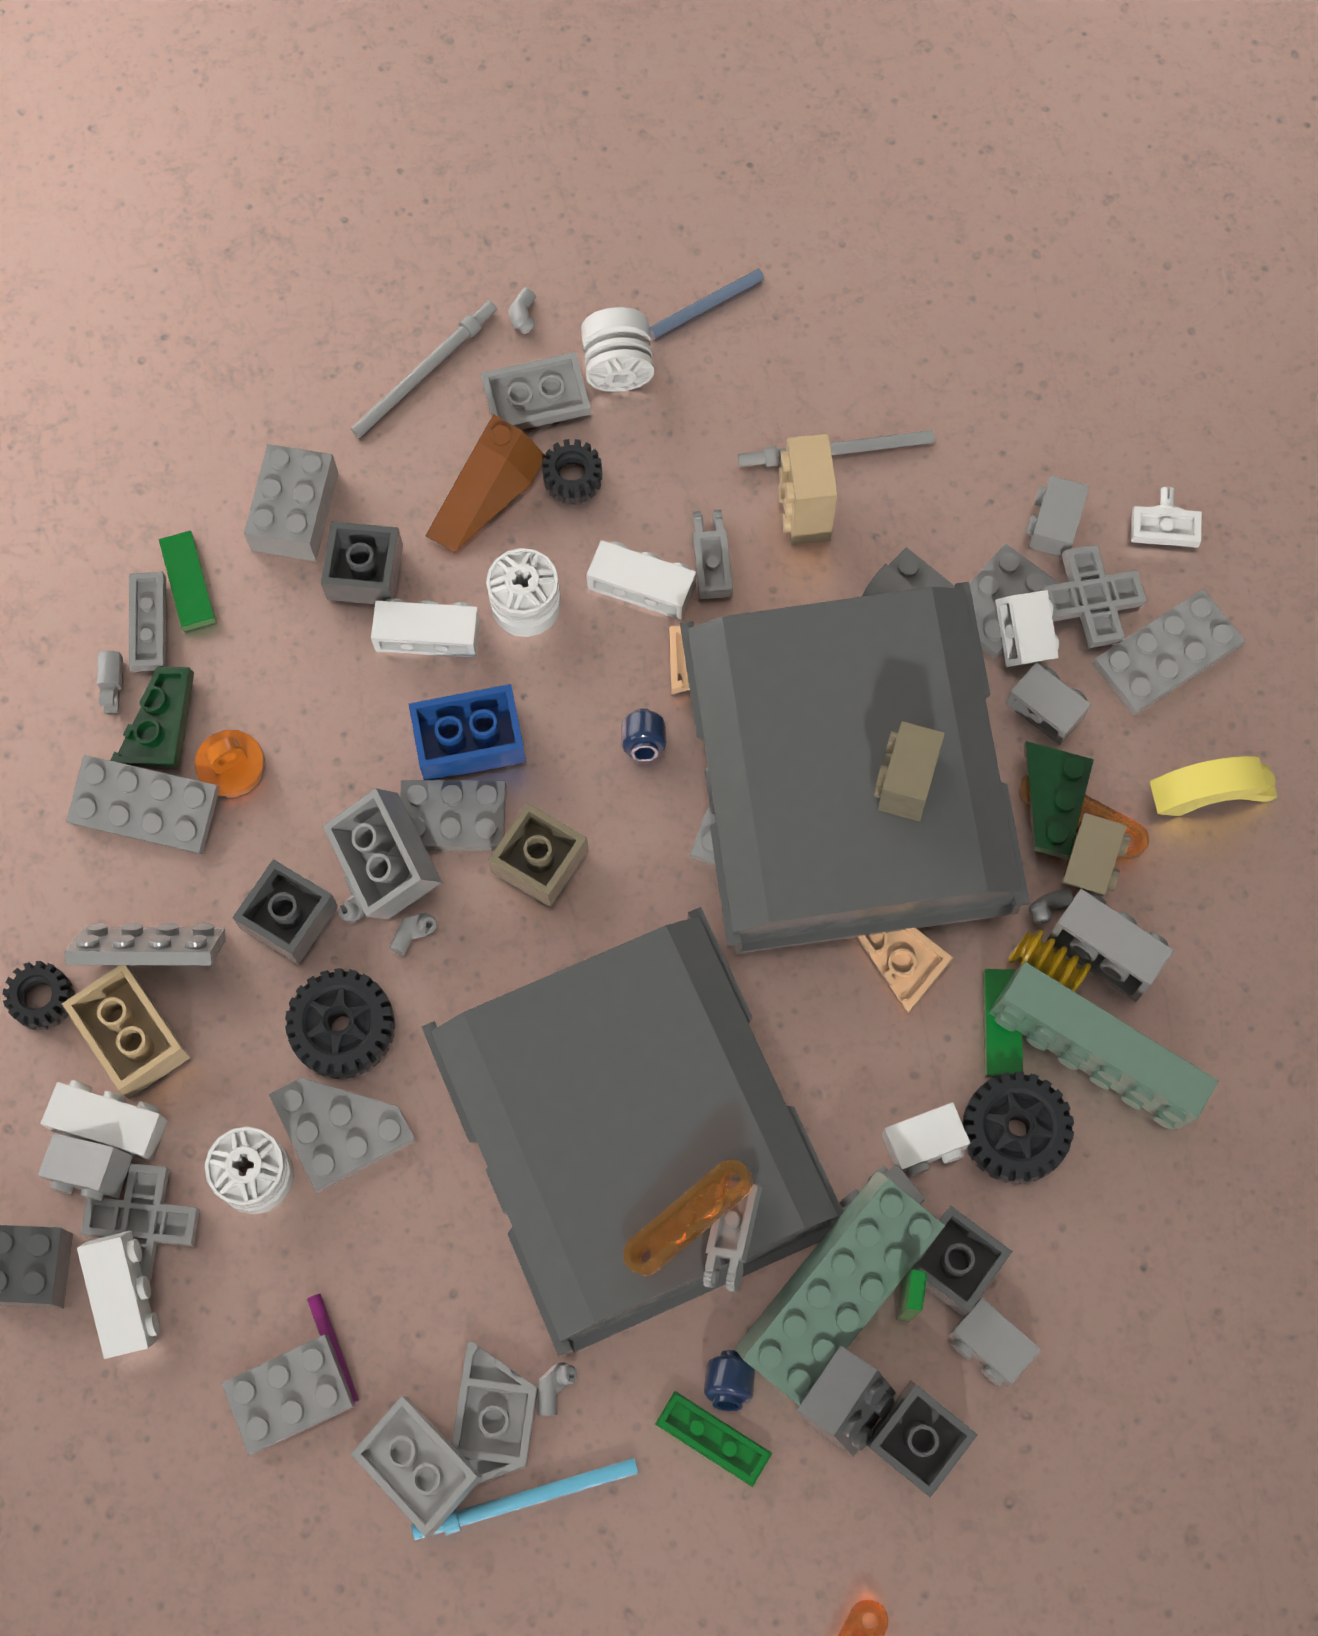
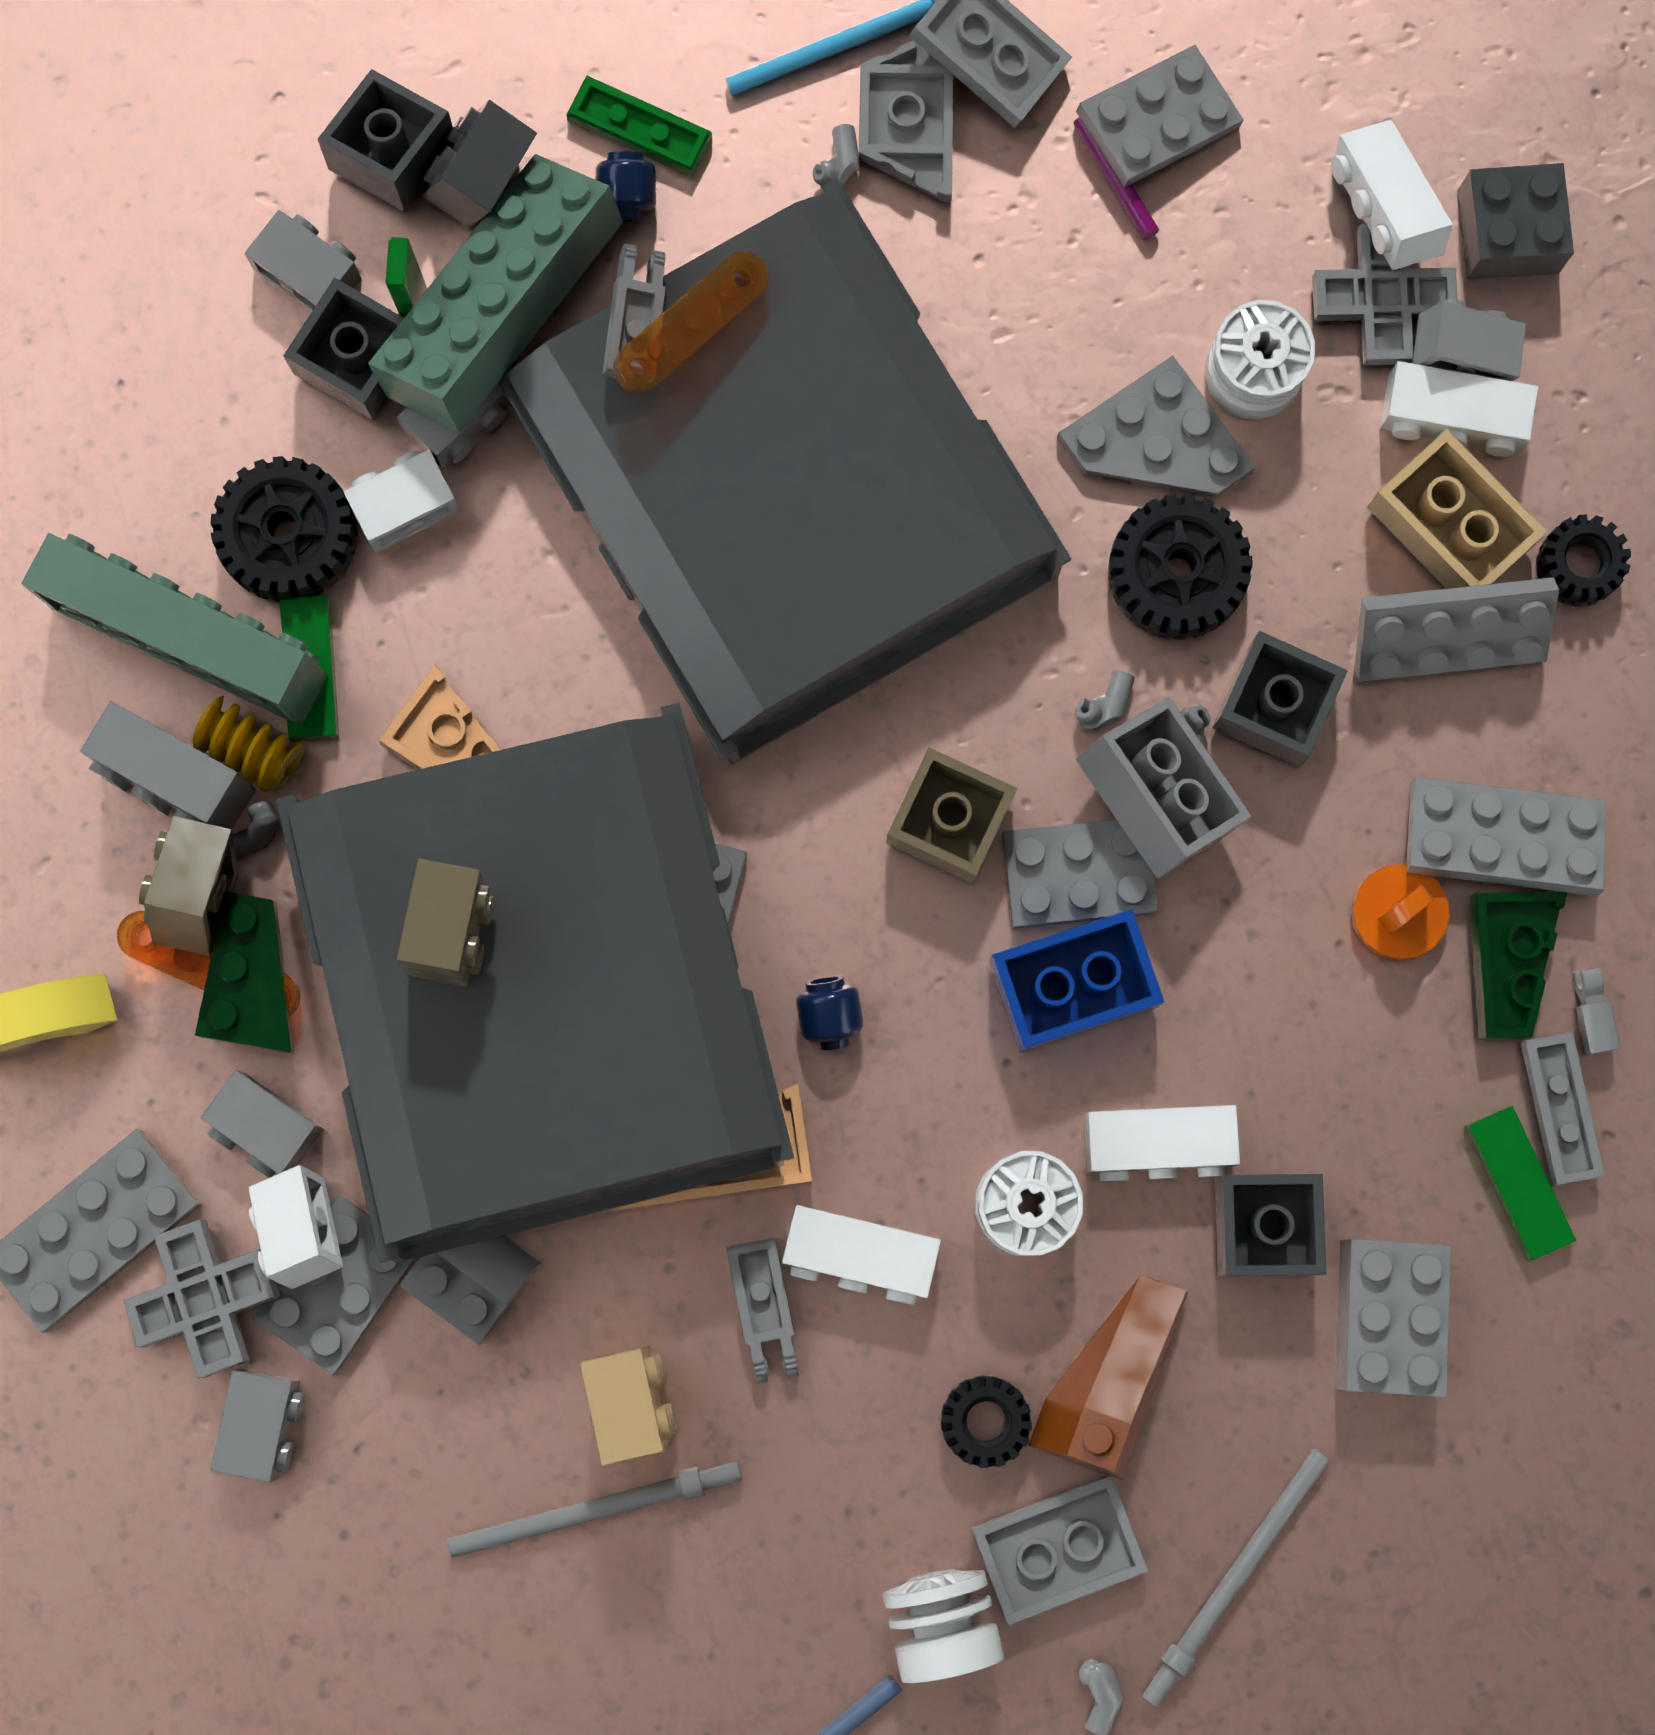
camera: 170 degrees right, 10 degrees up
white plate [1131,487,1202,548] -> none

